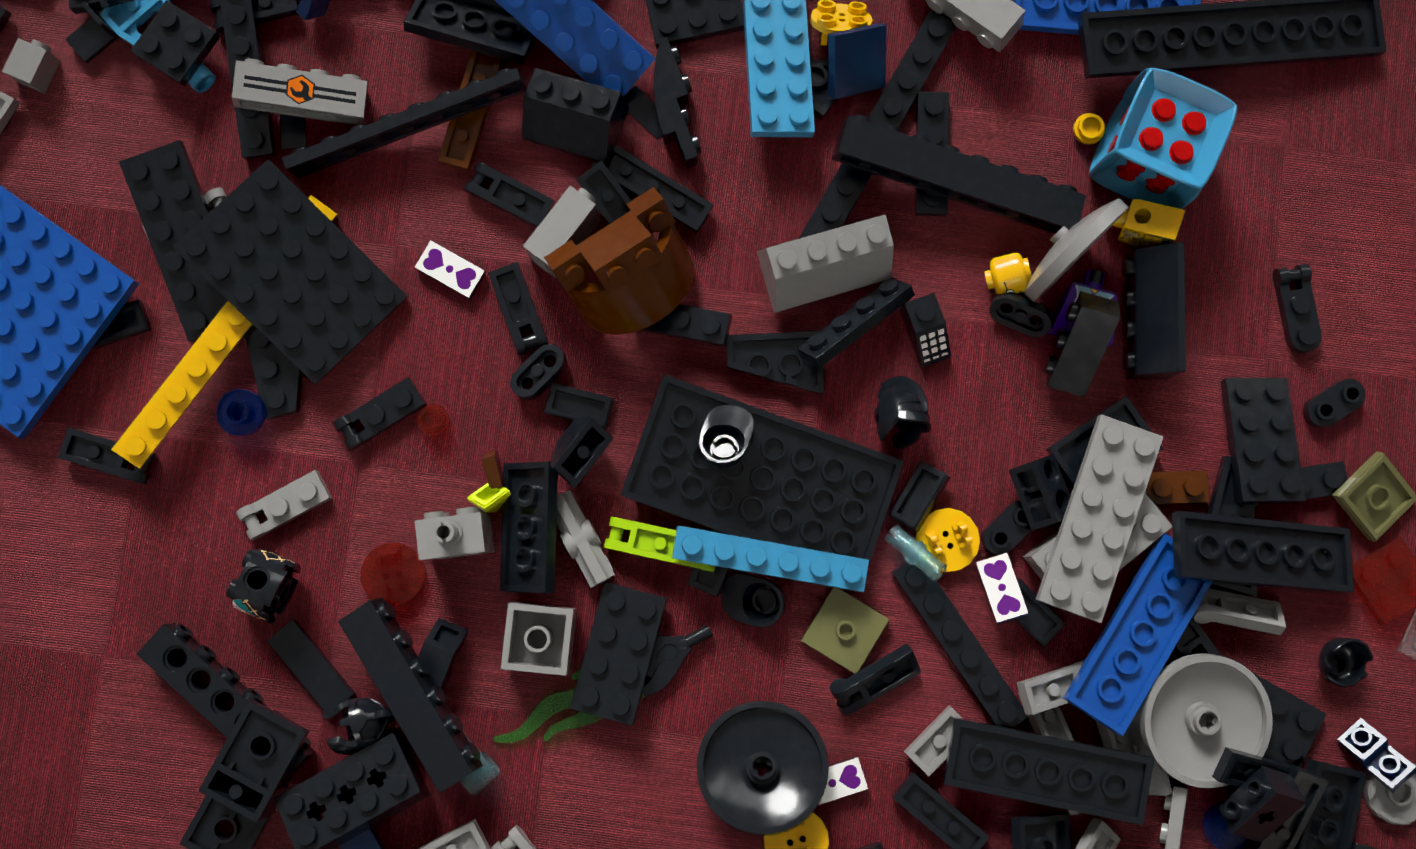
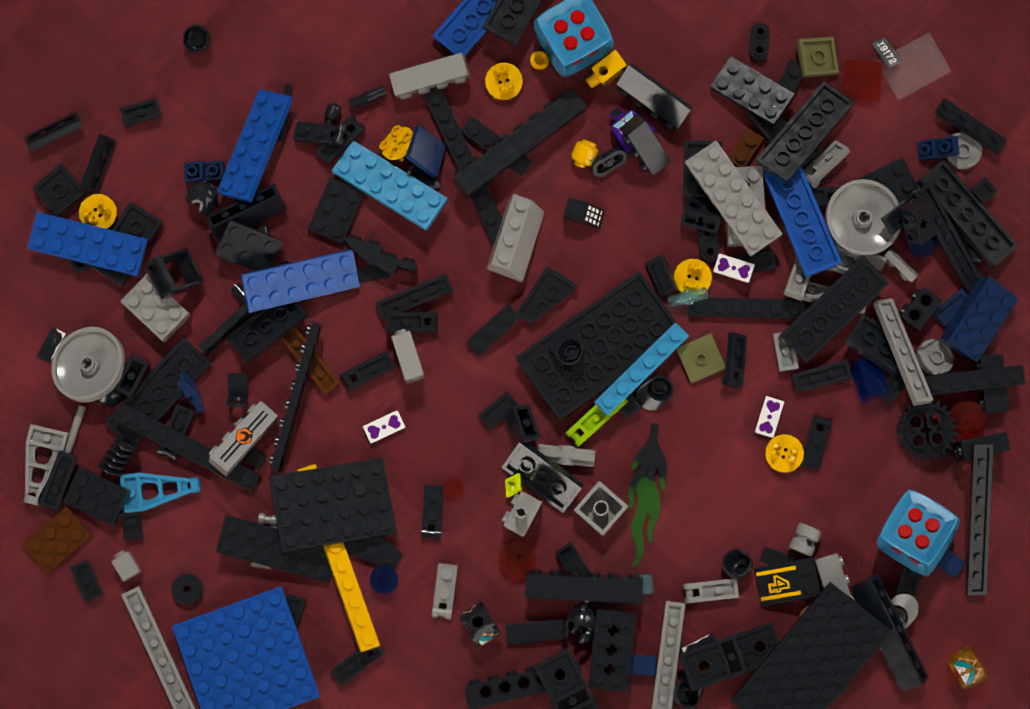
camera: 55 degrees left, 0 degrees up
black plate [130,0,221,87] -> none
reddish brown tile [482,450,503,489] -> none
black plate [488,262,549,356] -> none
black plate [510,344,567,400] -> none
black slope [522,68,630,164] -> none
reddish brown piece [544,187,694,335] -> none
black plate [570,582,668,726] -> none
black dish [697,701,829,836] -> none
black plate [797,277,915,368] -> none
black helmet [874,376,932,450] -> none
light grey dish [1024,198,1129,302] -> none
black plate [1273,264,1322,353] -> none
black hair [1318,638,1373,687] -> none
none -> black piece [171,574,203,605]
none -> black bracket [226,373,248,407]
none -> yellow plate [485,63,523,100]

